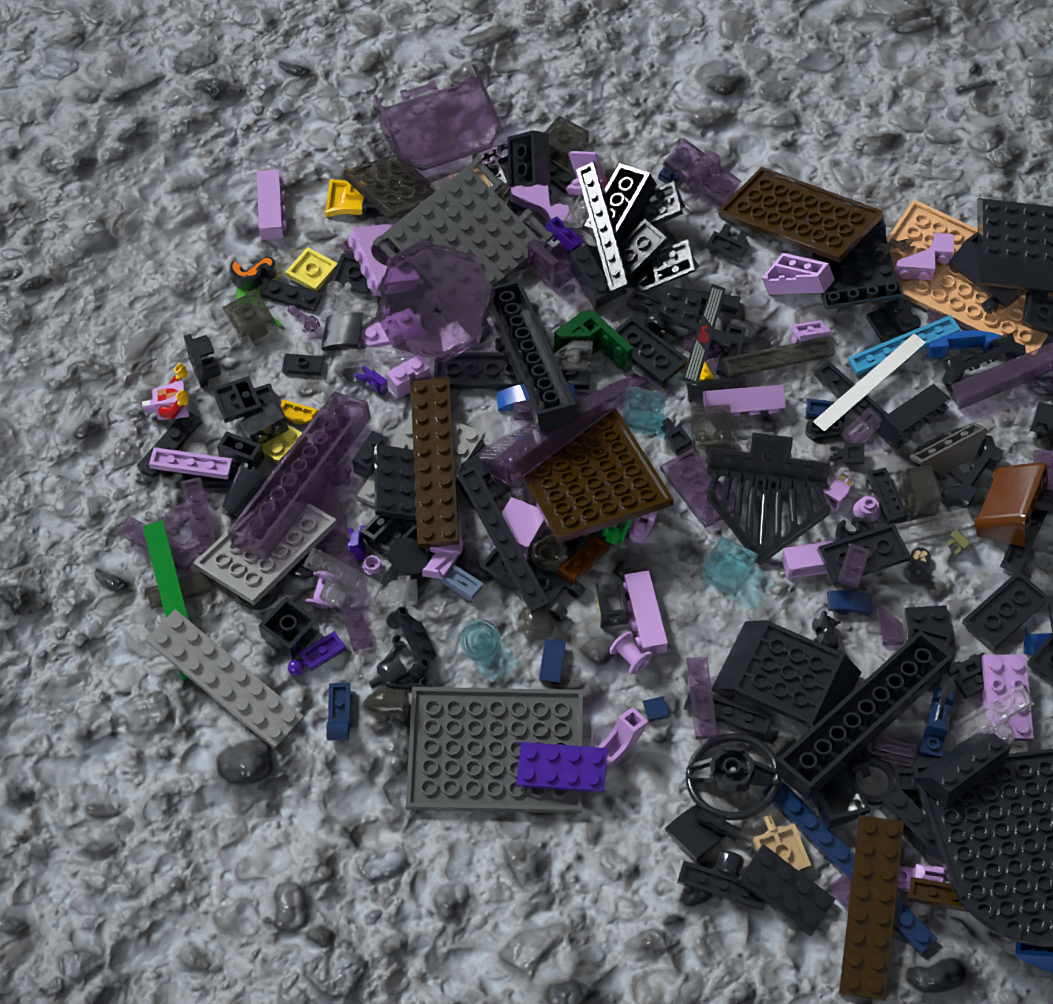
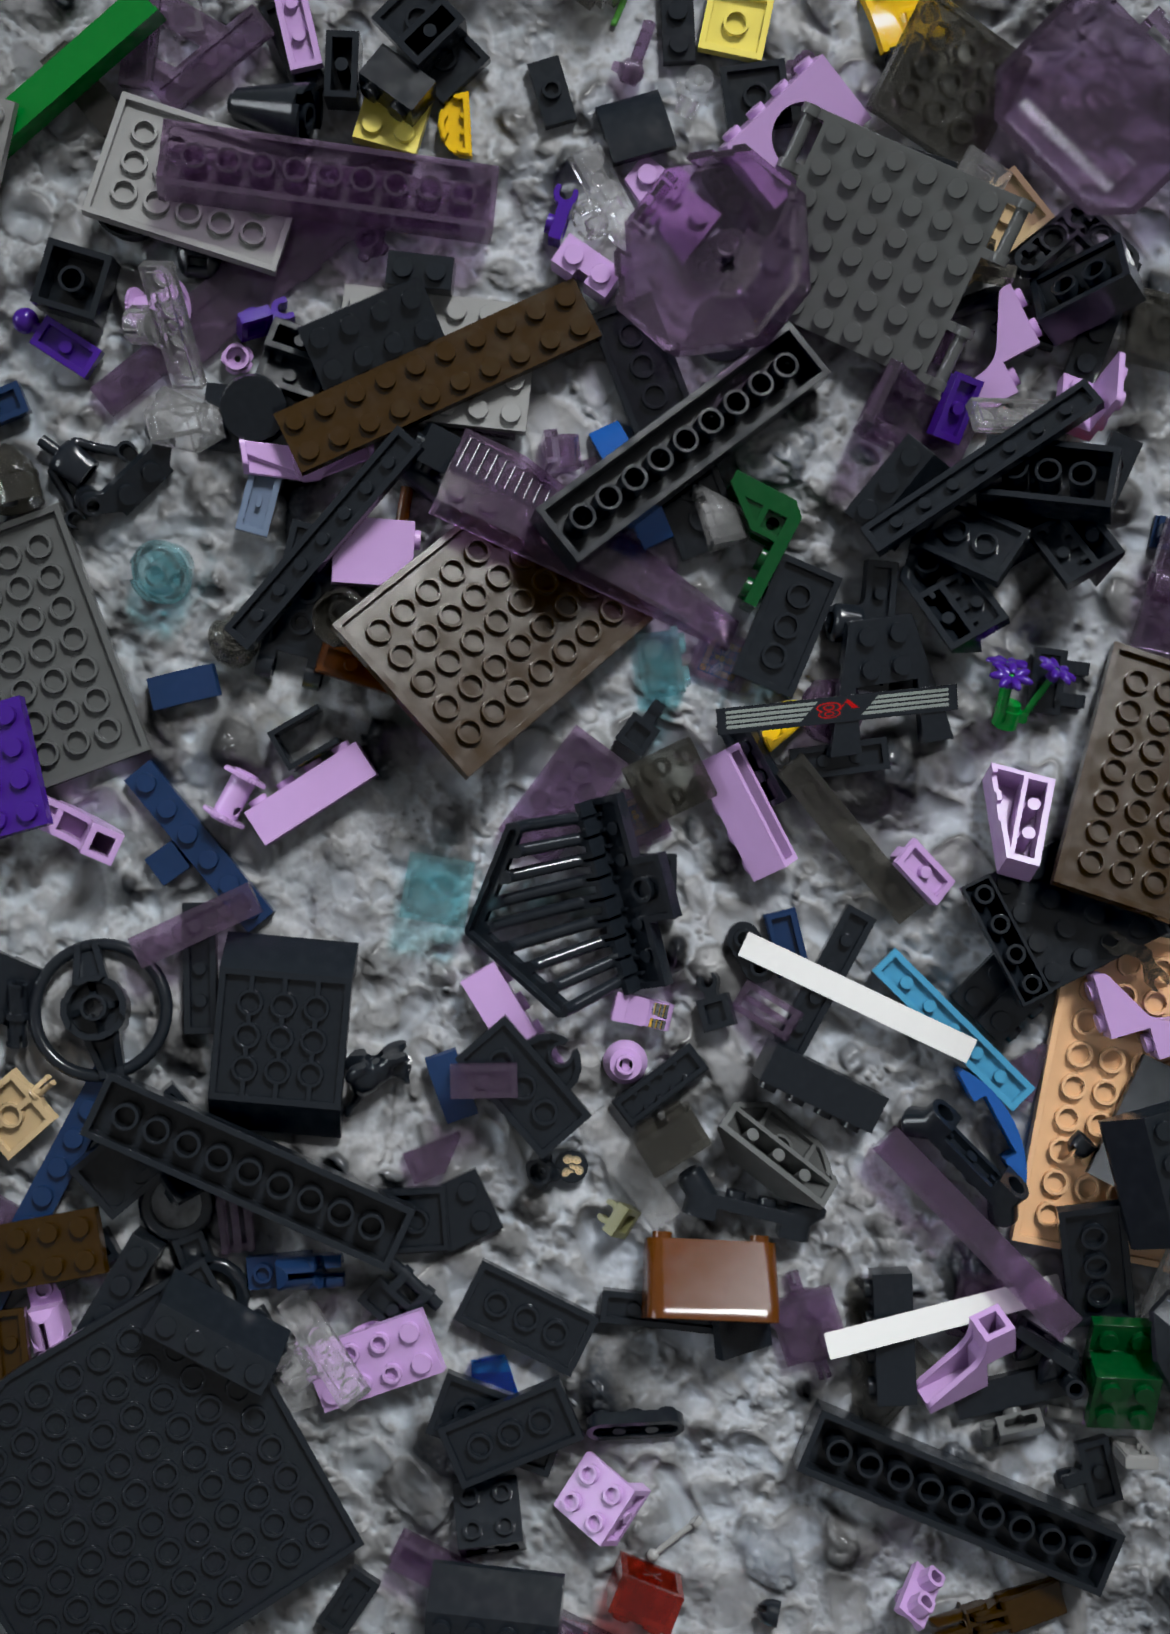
camera: 65 degrees right, 30 degrees up
none -> dark blue plate [124,760,275,933]
none -> clear purple plate [540,429,583,474]
none -> plant [986,655,1076,732]

